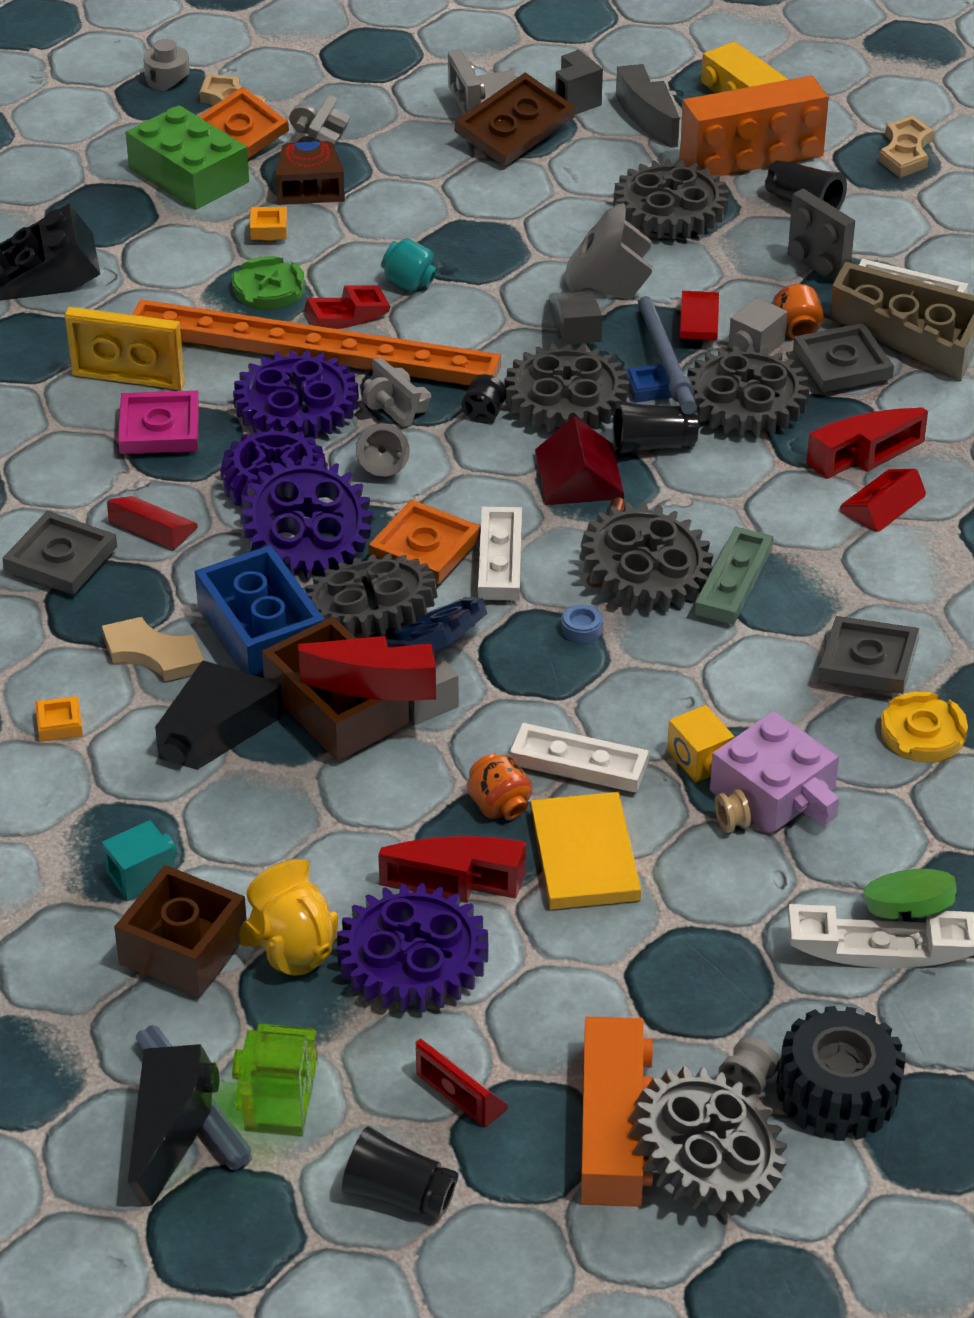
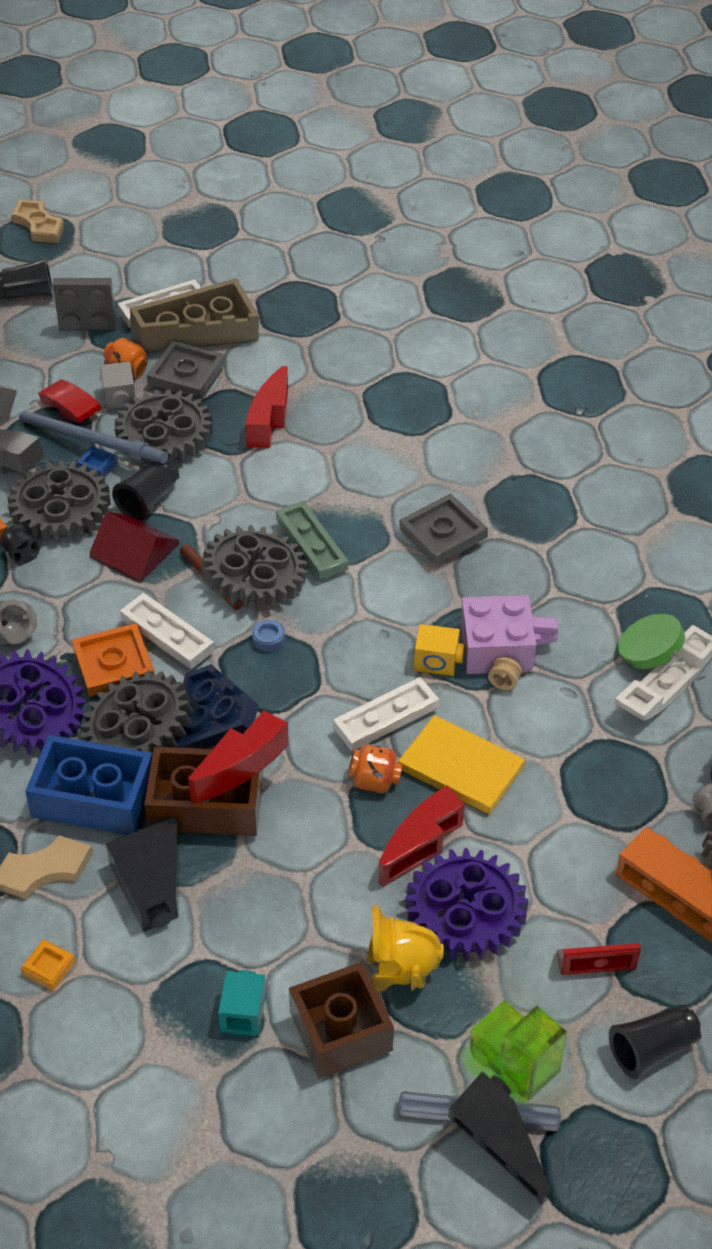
camera: 50 degrees left, 5 degrees up
red slope [839,469,926,531] -> none
yellow tile [880,692,968,762] -> none

